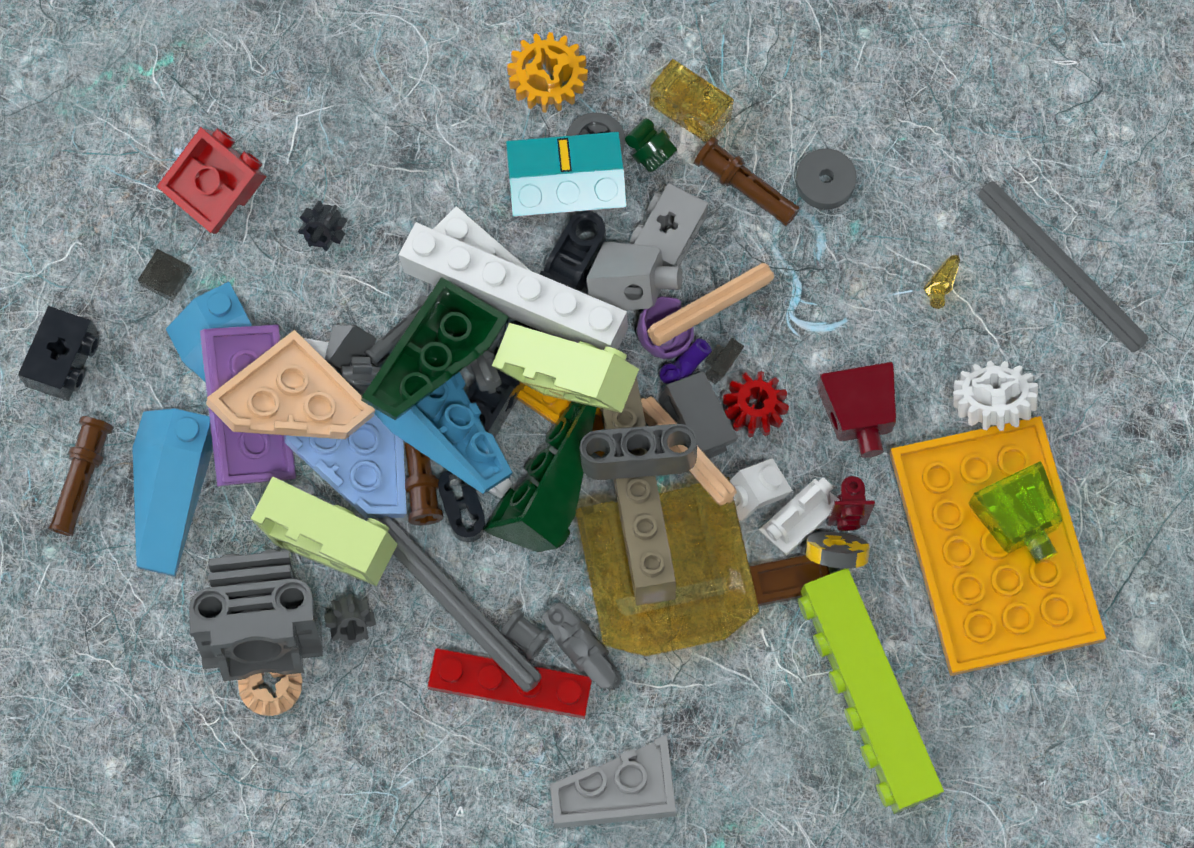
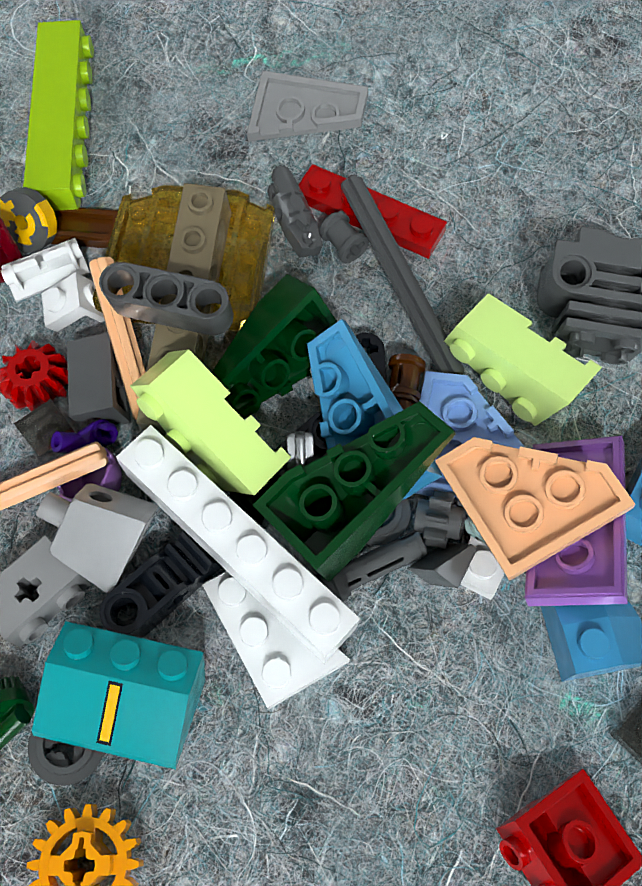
camera: 160 degrees left, 5 degrees down
black gear [298,201,347,251] -> none
dark grey gear [324,594,376,646] -> none

